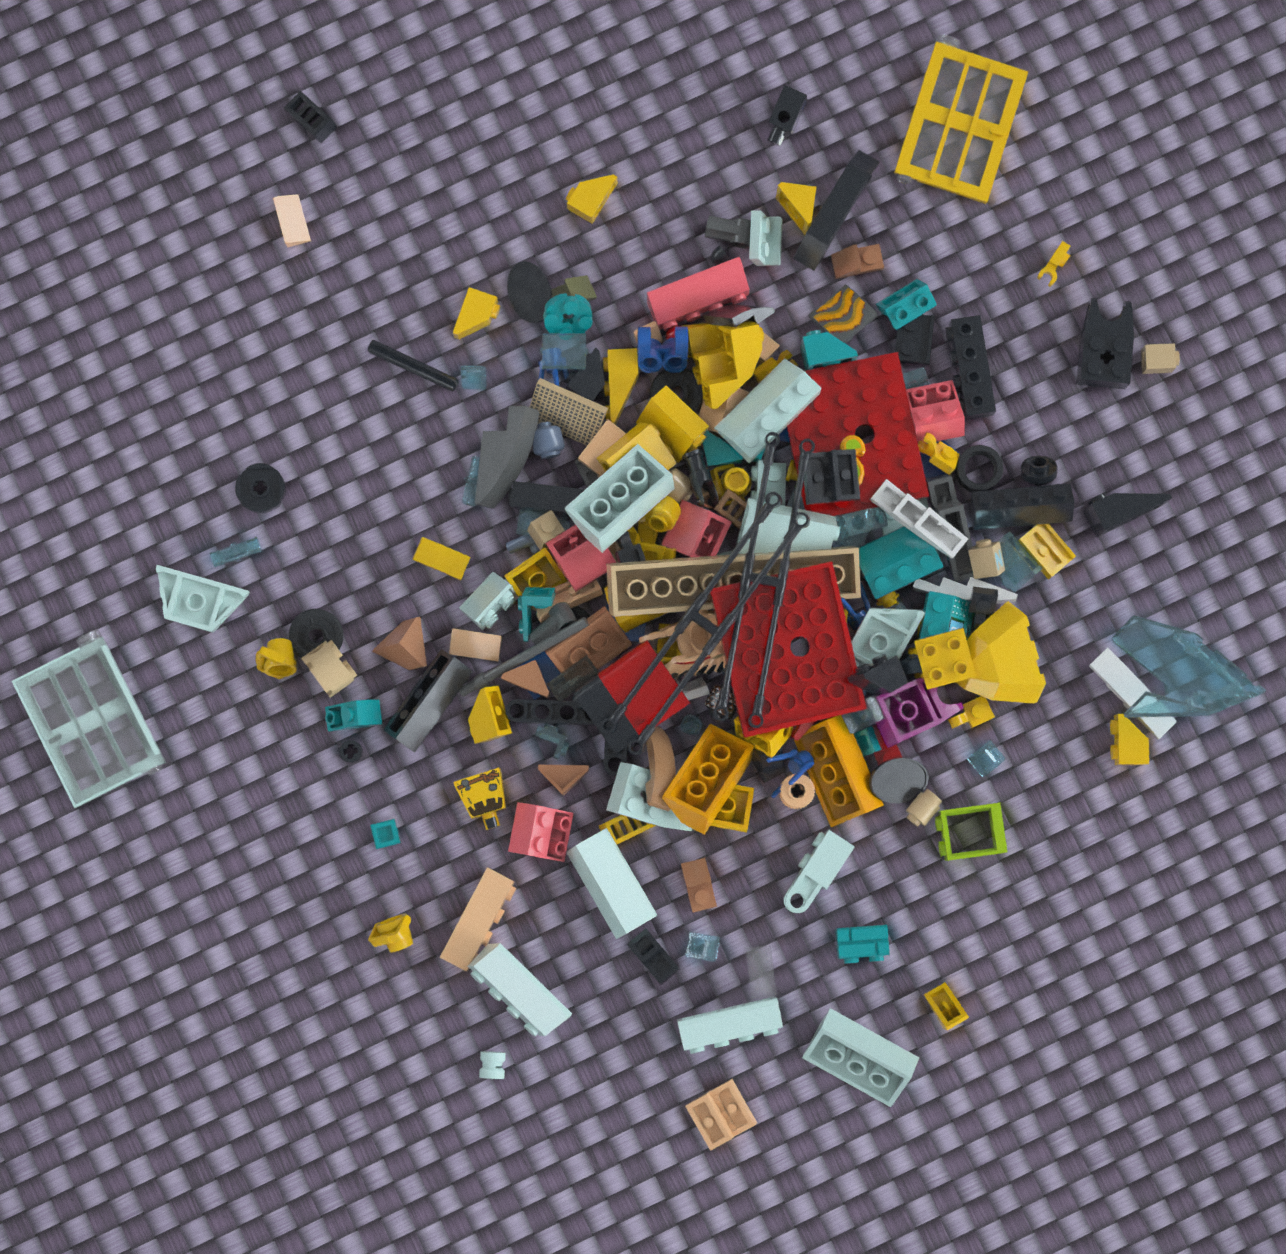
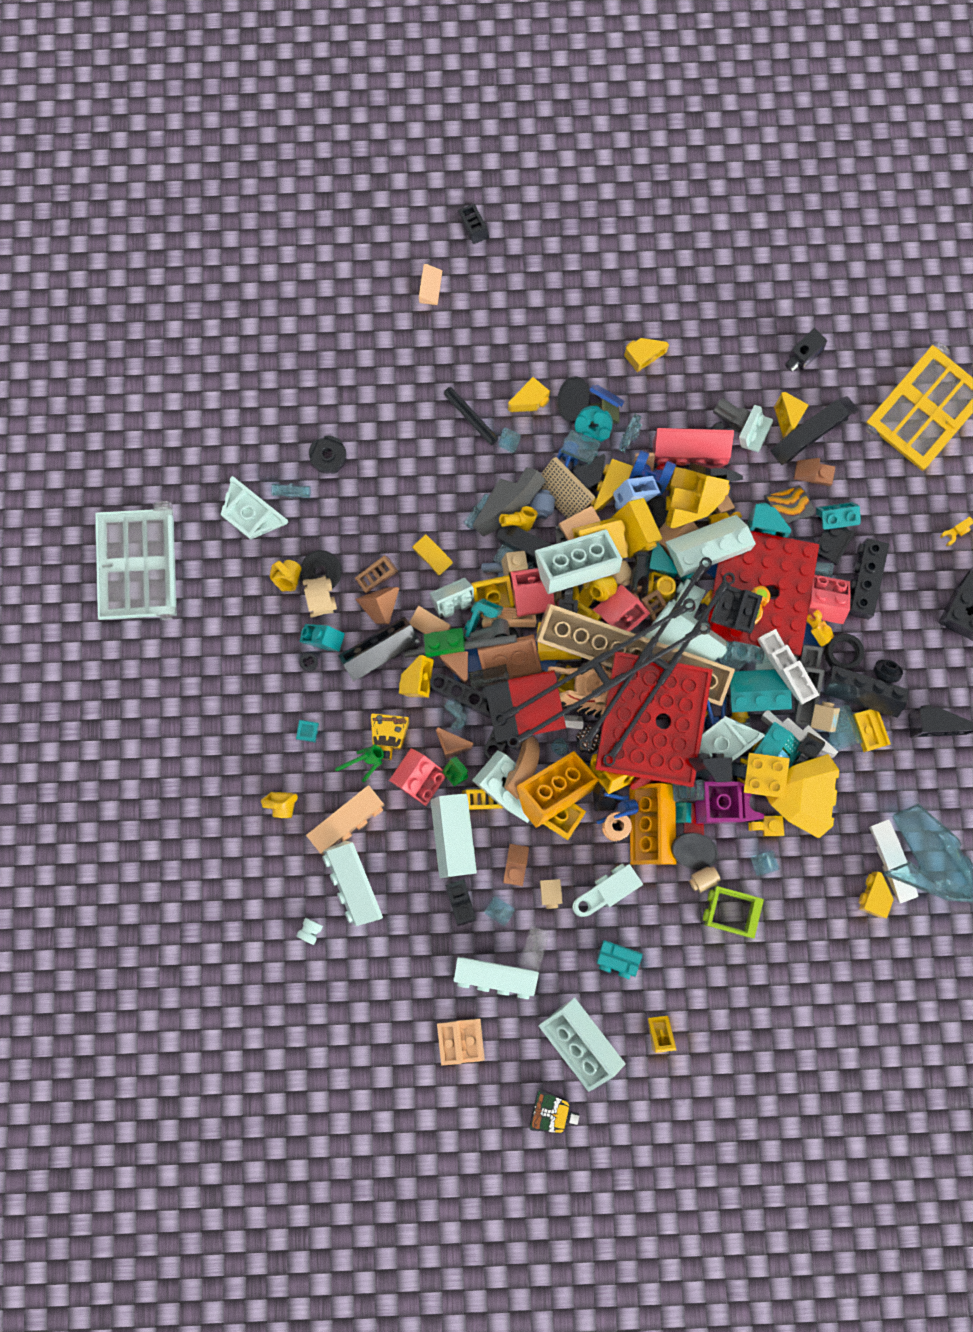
camera: 20 degrees right, 5 degrees down
none -> green plant [335,744,384,782]
none -> medium nougat slope [355,555,398,593]
none -> green bracket [424,628,466,658]
none -> green bracket [442,757,468,787]
none -> yellow pin [499,506,538,532]
none -> torso [529,1088,579,1133]
none -> tan brick [540,879,562,909]
none -> blue piece [589,384,625,407]
none -> light blue torso [613,476,660,510]
none -> clear light blue plate [619,413,642,452]

